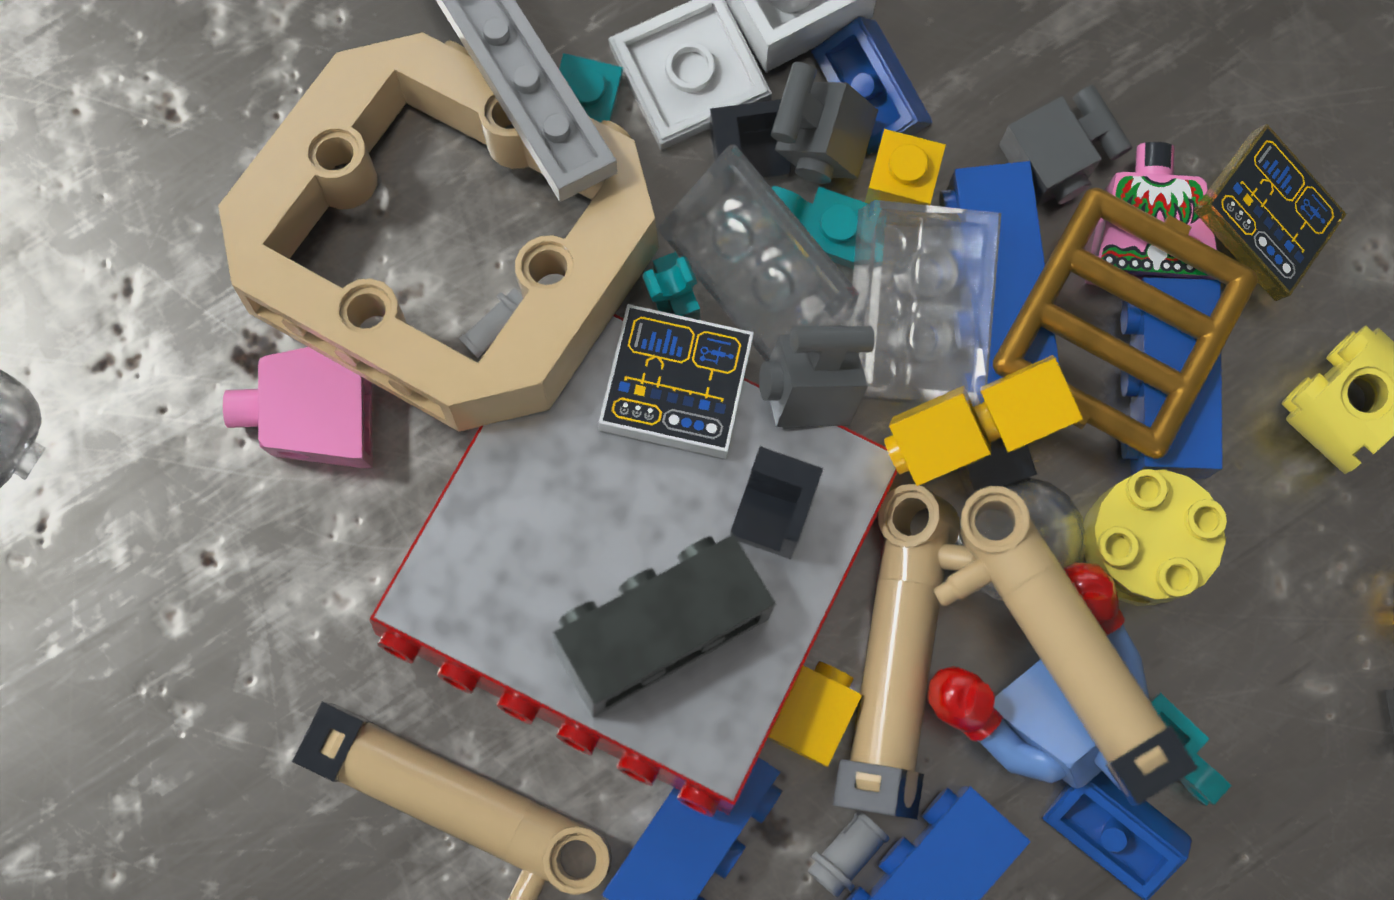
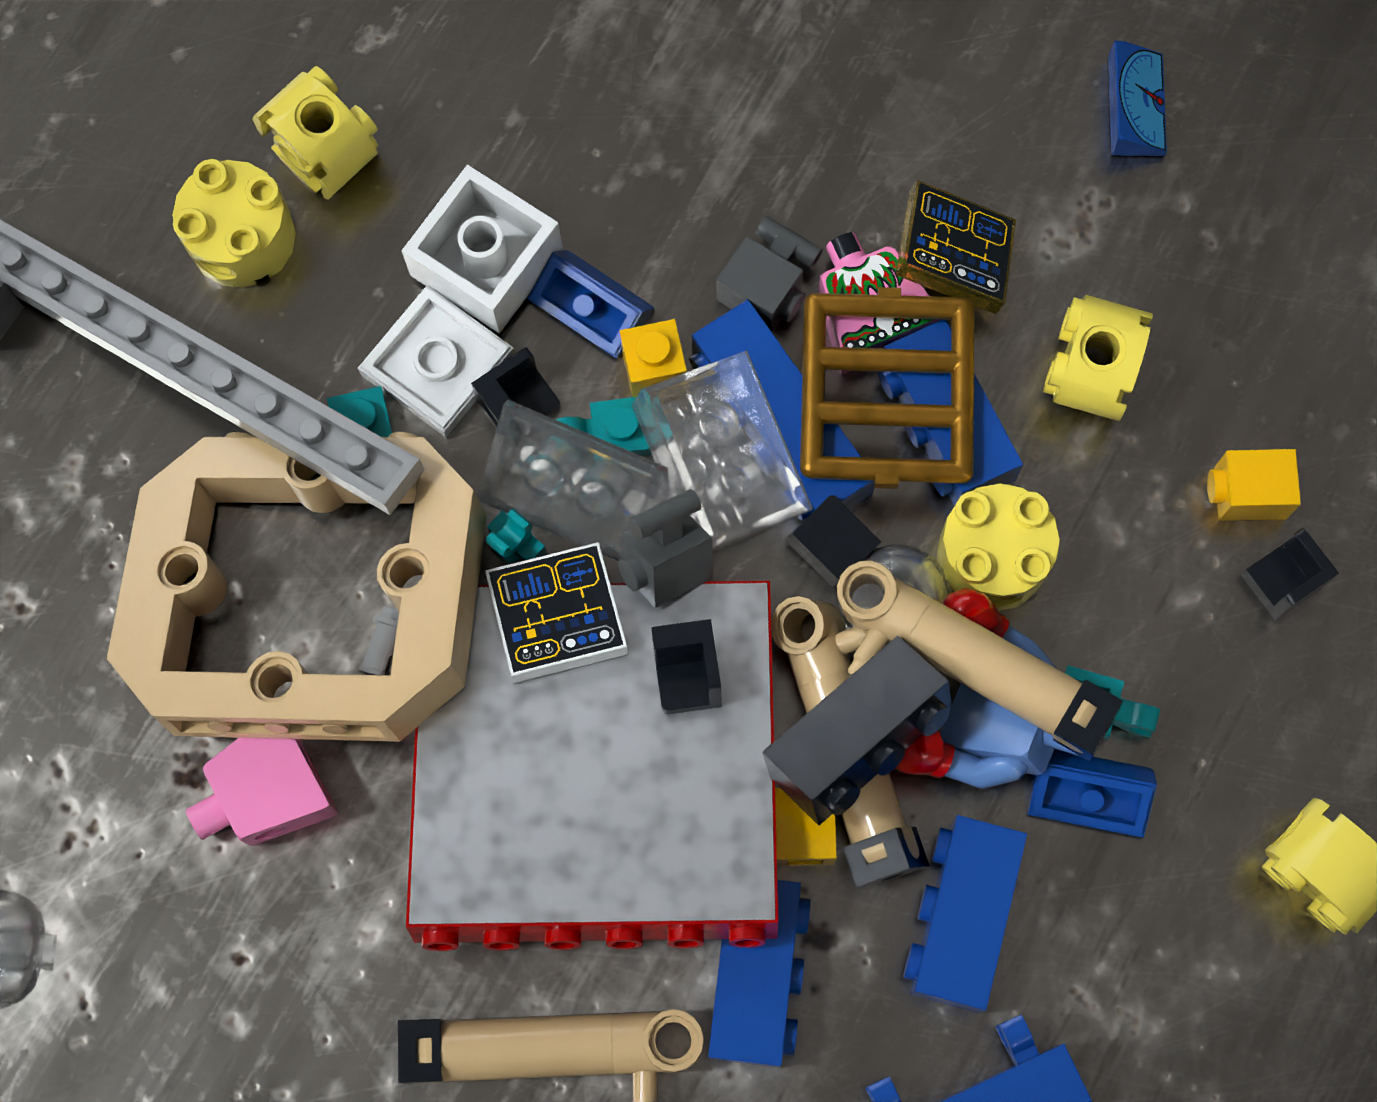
camera: 25 degrees left, 5 degrees down
pearl dark grey brick [553,534,776,718] -> none
dark grey brick [771,62,878,184] -> none
light grey pin [808,810,890,898] -> none
yellow brick [884,386,991,486] -> none
yellow brick [974,355,1083,452] -> none
none -> black brick [762,635,952,826]

